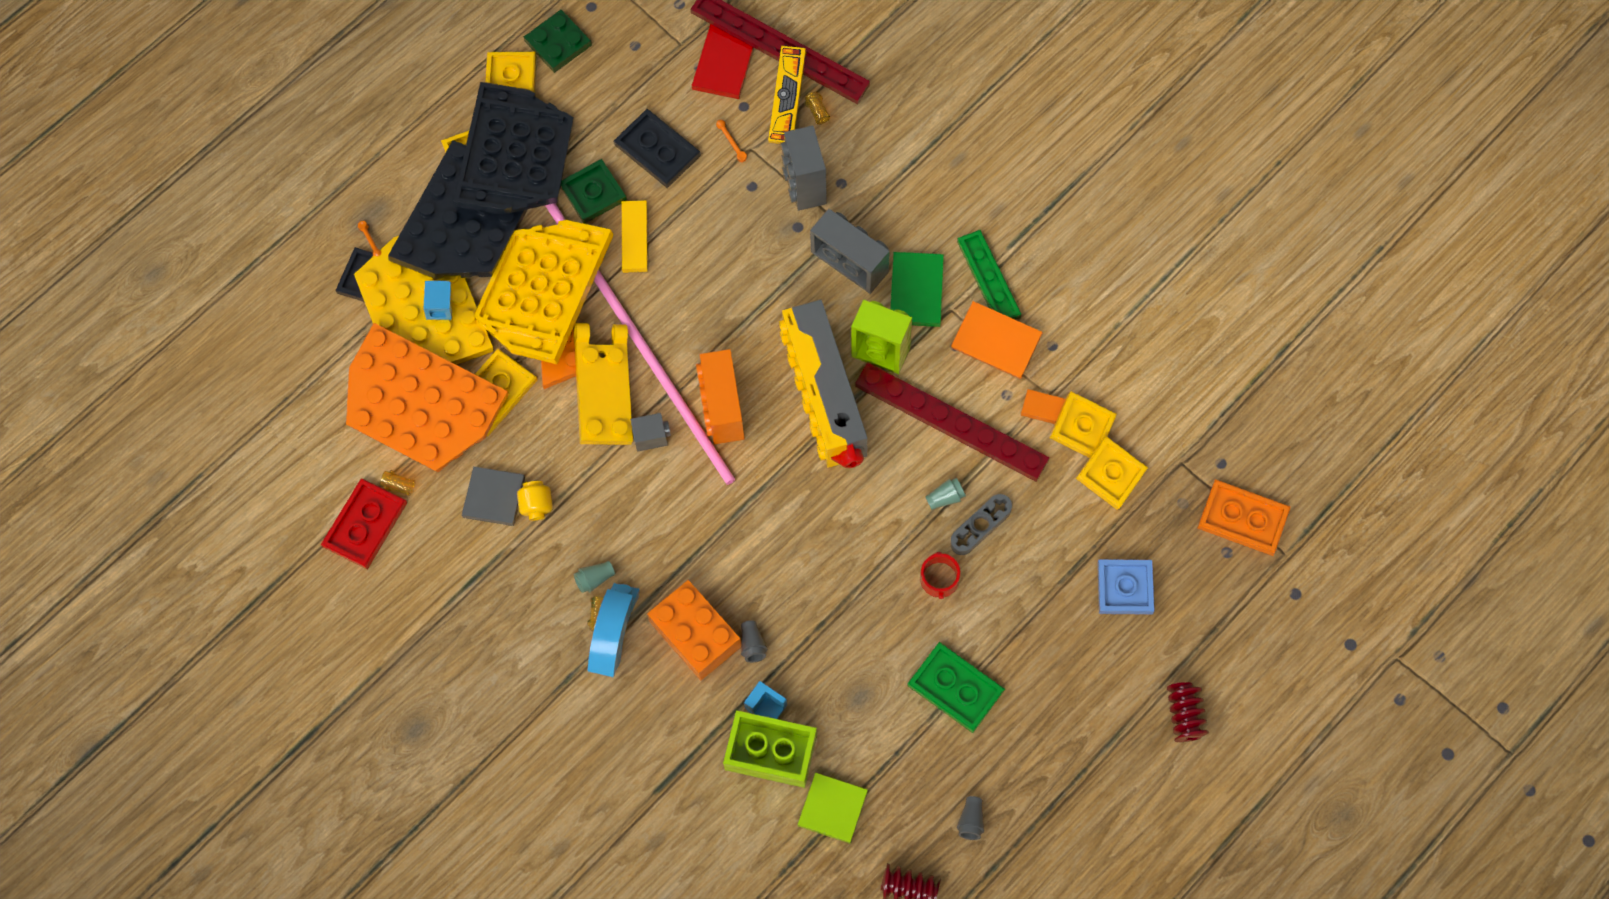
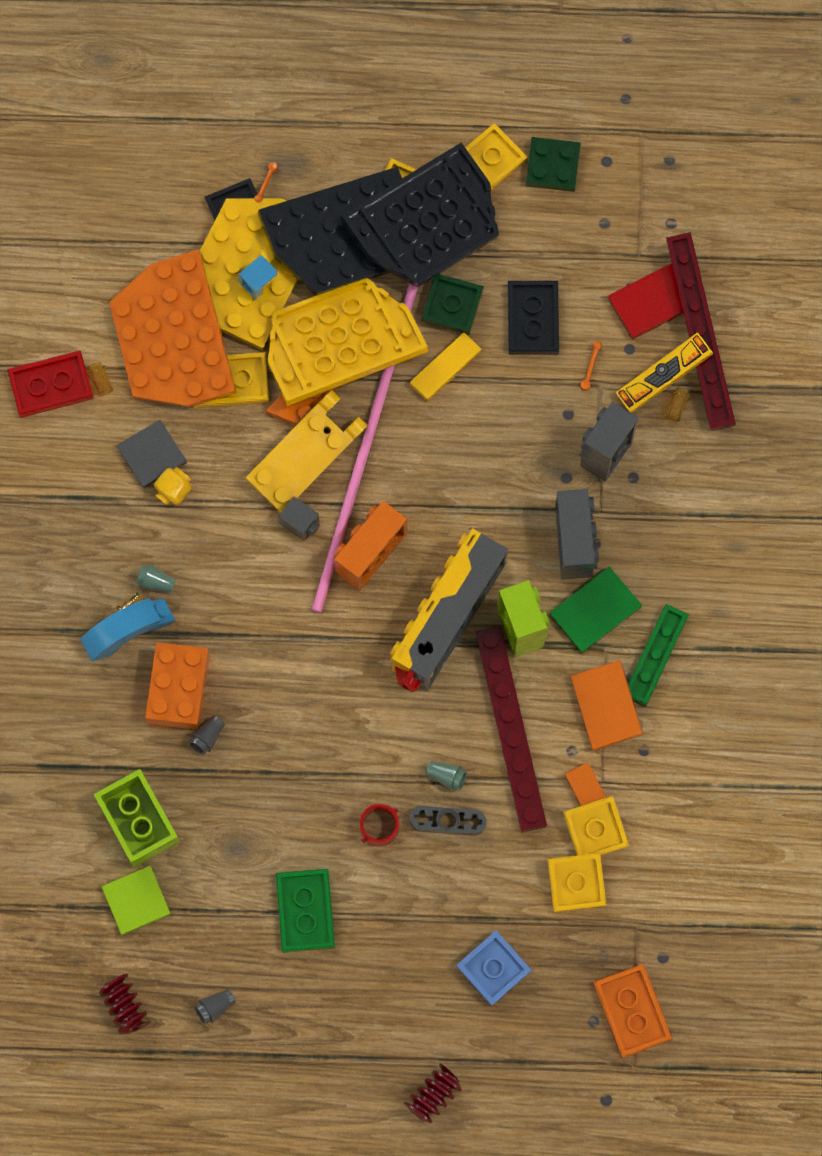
camera: 45 degrees right, 5 degrees up
dark azure panel [744,681,787,719] -> none

